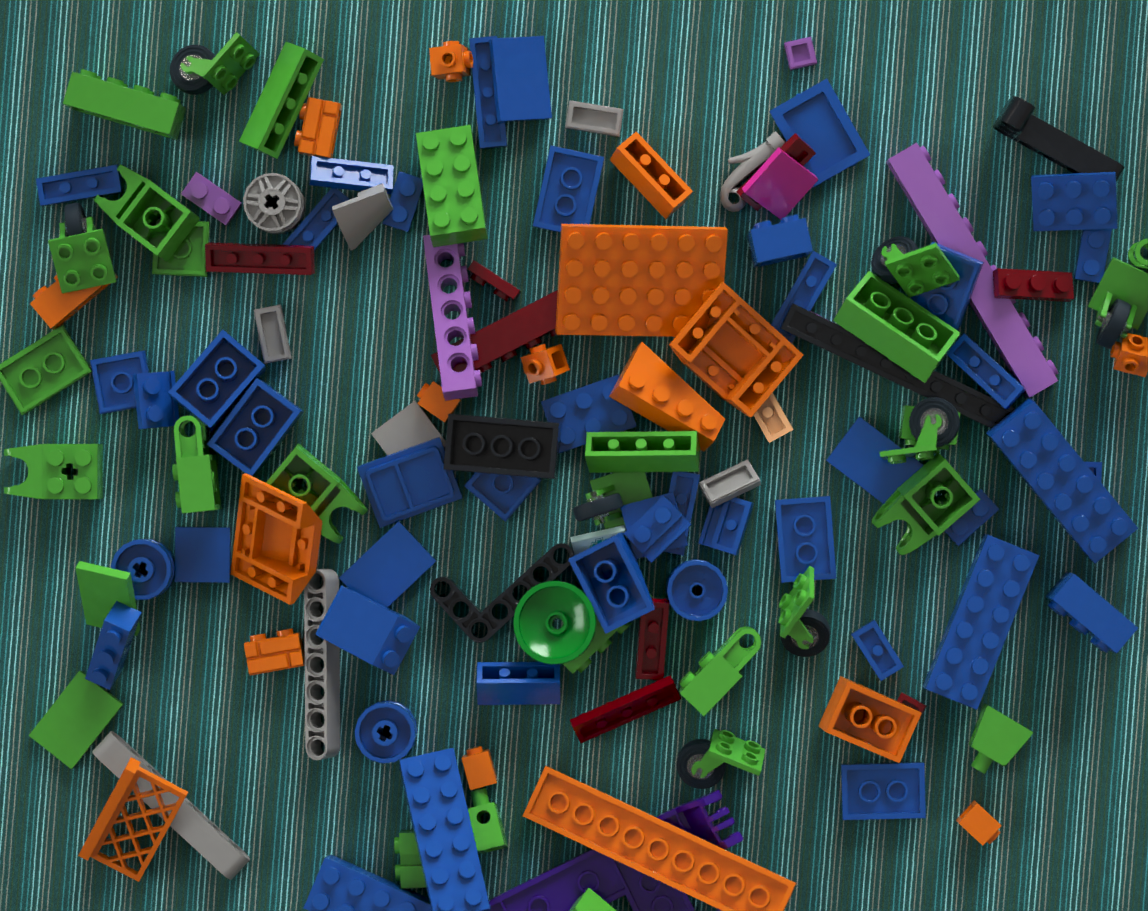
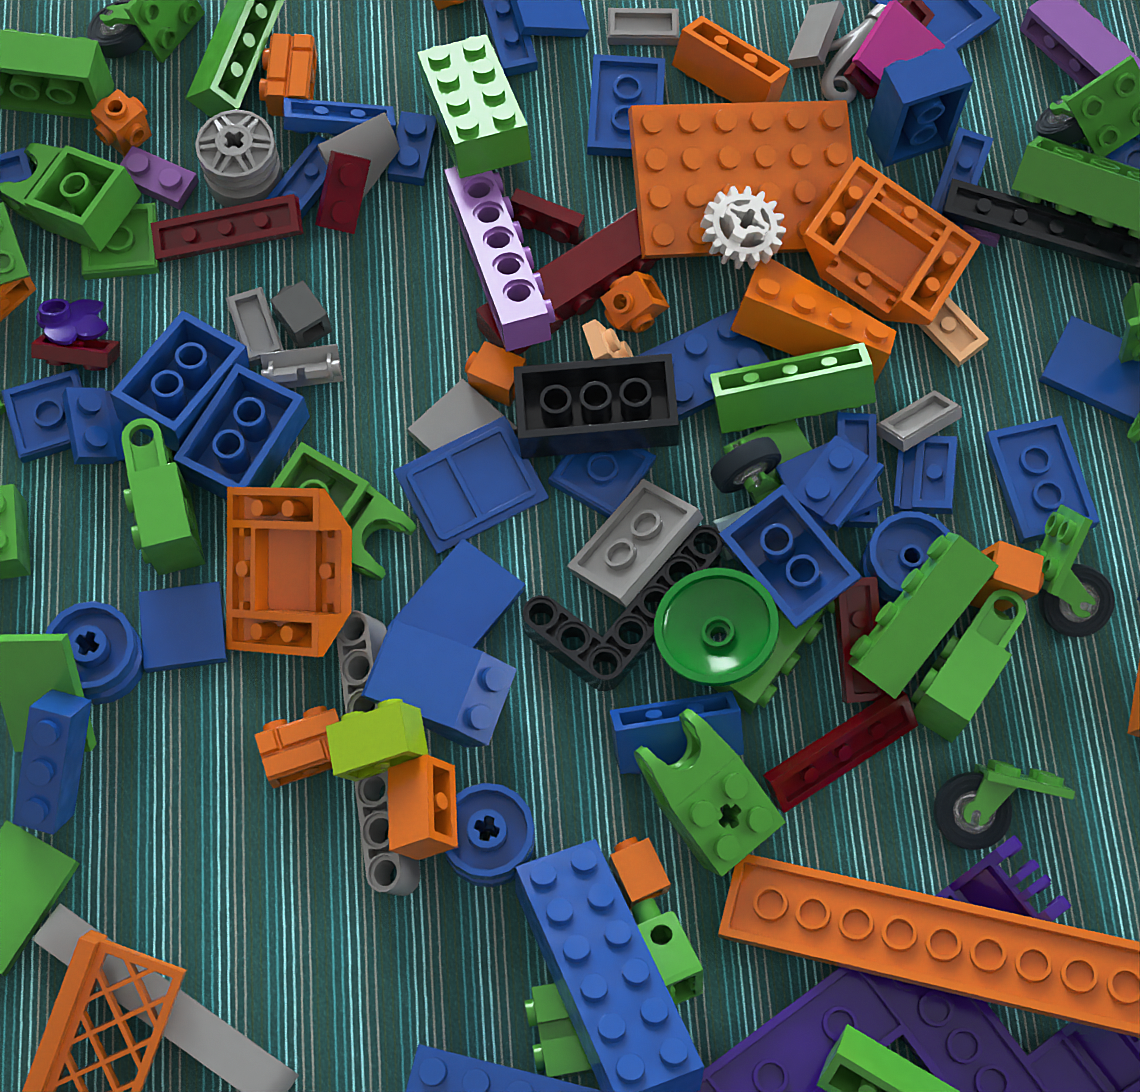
camera: 15 degrees left, 20 degrees down
none -> dark red plate [31,333,120,371]
none -> dark purple plate [36,298,109,345]
none -> orange brick [90,89,152,157]
none -> light grey hinge [260,344,343,388]
none -> dark grey brick [270,280,332,349]
none -> dark red plate [315,150,371,234]
none -> lime brick [326,699,429,782]
none -> orange brick [387,754,458,860]
none -> light grey plate [567,479,704,607]
none -> light nougat plate [582,319,634,360]
none -> bright green brick [634,708,786,877]
none -> white gear [700,186,786,269]
none -> light grey tile [788,0,845,69]
none -> bright green brick [847,532,999,699]
none -> orange brick [969,541,1044,612]

